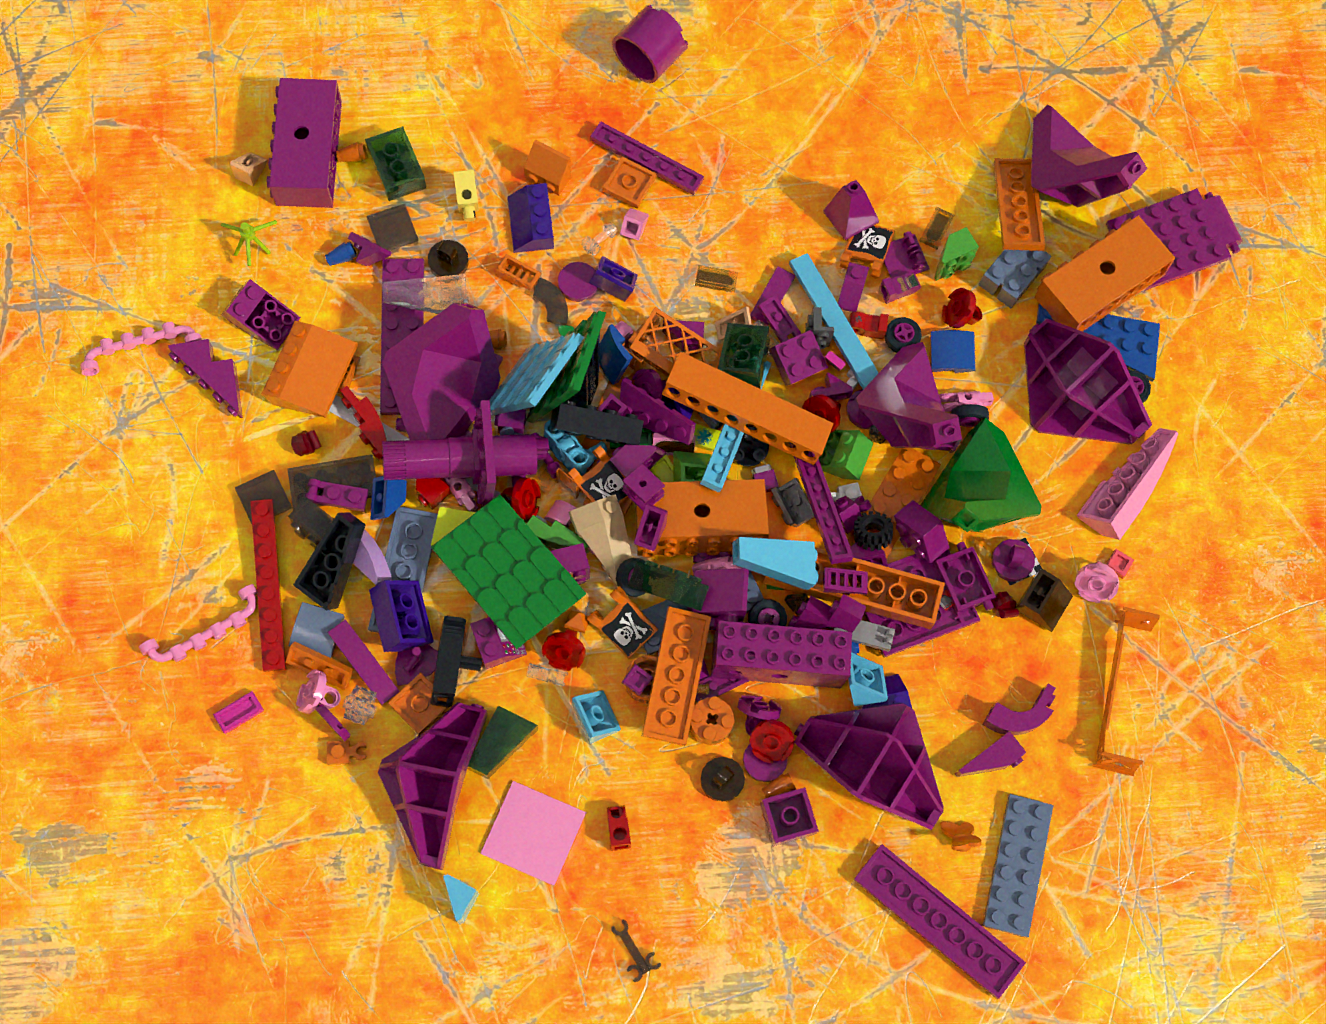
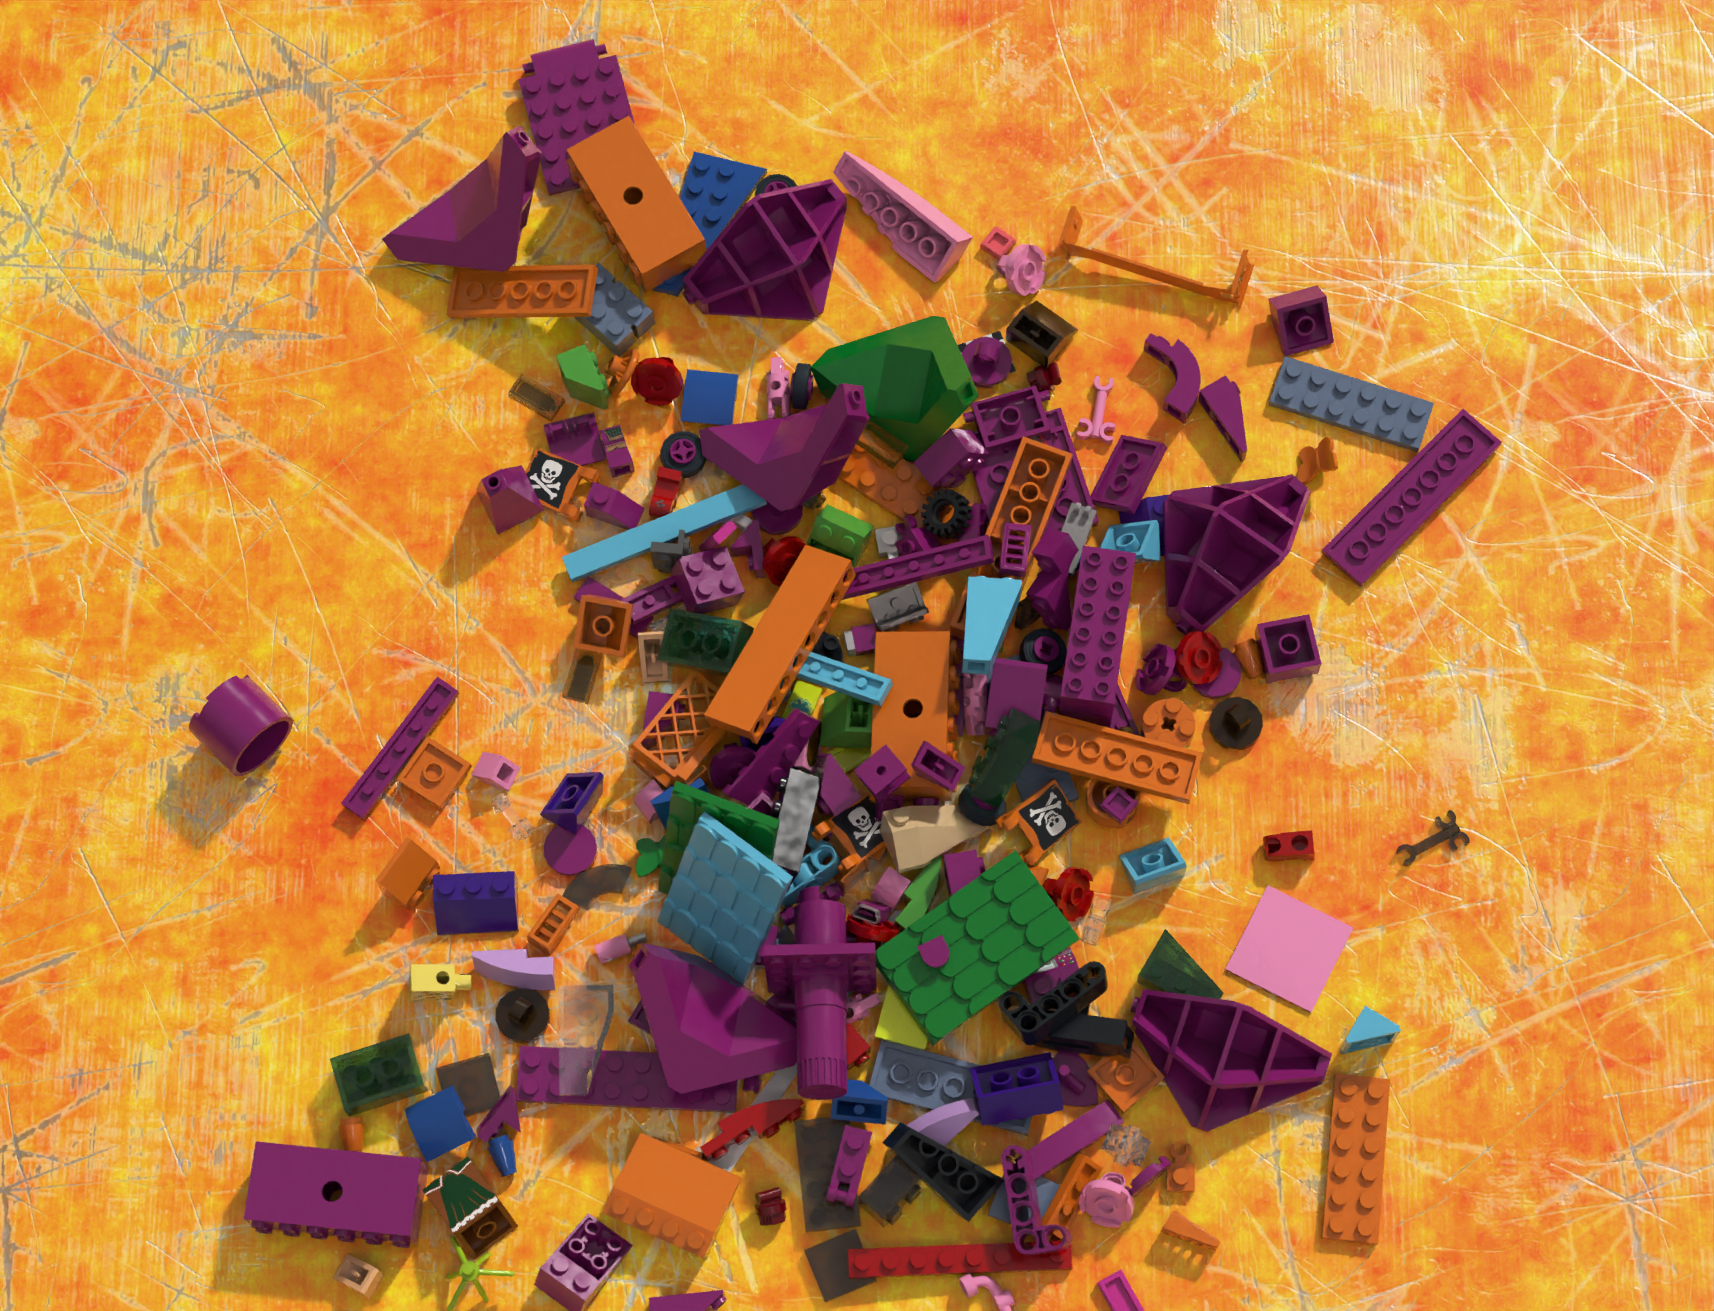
camera: 75 degrees left, 0 degrees up
none -> blue slope [405,1085,476,1162]
none -> slope [423,1156,518,1260]
none -> lavender slope [472,949,556,990]
none -> orange slope [573,594,634,657]
none -> bright pink piece [594,932,647,964]
none -> orange piece [605,348,639,395]
none -> piece [852,899,891,924]
none -> clear yellow tile [856,420,909,469]
none -> magenta tile [875,795,904,822]
none -> magenta tile [913,798,940,806]
none -> magenta tile [917,935,950,968]
none -> black beam [999,961,1108,1045]
none -> magenta beam [1002,1145,1072,1256]
none -> bright pink bar [1077,376,1115,444]
none -> magenta tile [1091,435,1167,514]
none -> orange slope [1161,1211,1220,1251]
none -> magenta slope [1268,285,1334,356]
none -> orange plate [1321,1073,1390,1245]

